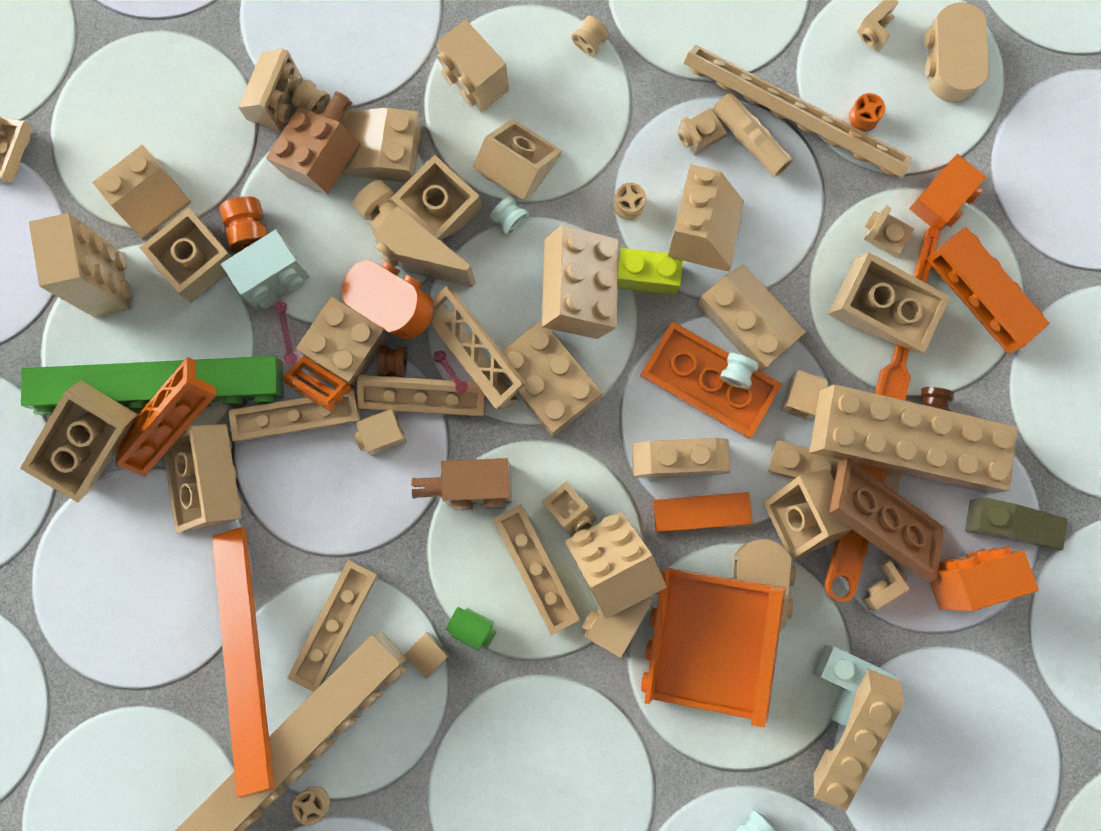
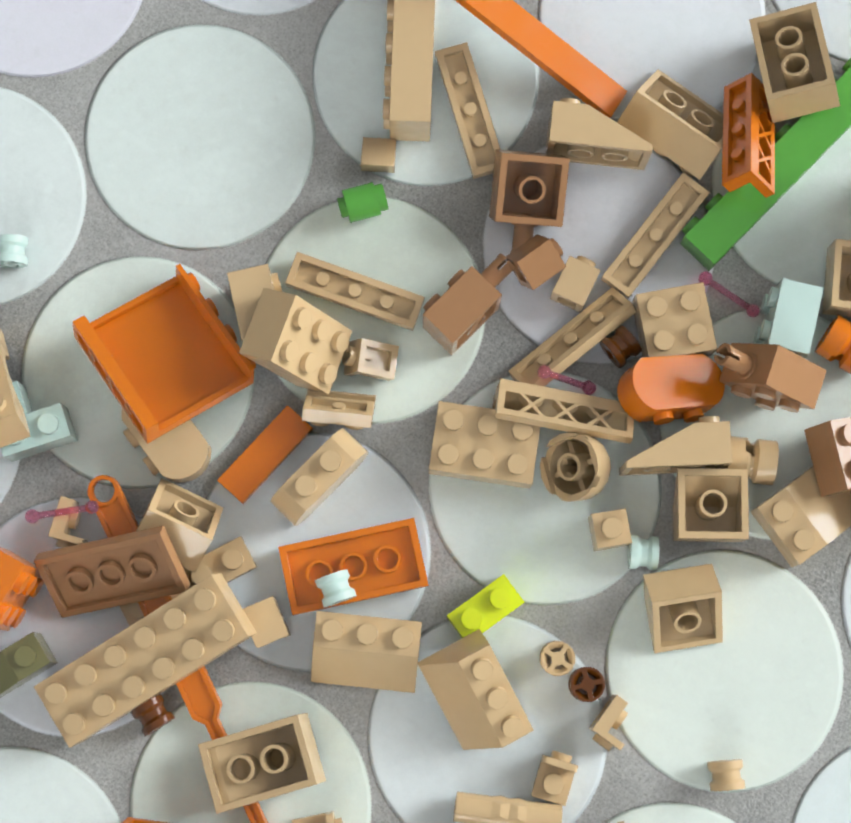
camera: 130 degrees right, 0 degrees up
orange tile [282,356,352,412] -> none
tan brick [437,19,509,113] -> none
tan brick [542,225,618,339] -> none
none -> clear pink hinge [25,500,99,524]
none -> tan plate [302,389,376,430]
none -> medium nougat brick [489,149,570,252]
none -> medium nougat brick [506,234,566,290]
none -> tan cylinder [540,432,611,502]
none -> tan slope [545,98,653,170]
none -> reddish brown wheel [568,667,605,702]
none -> tan brick [588,508,632,551]
none -> tan bracket [589,694,628,751]
none -> medium nougat brick [714,343,827,413]

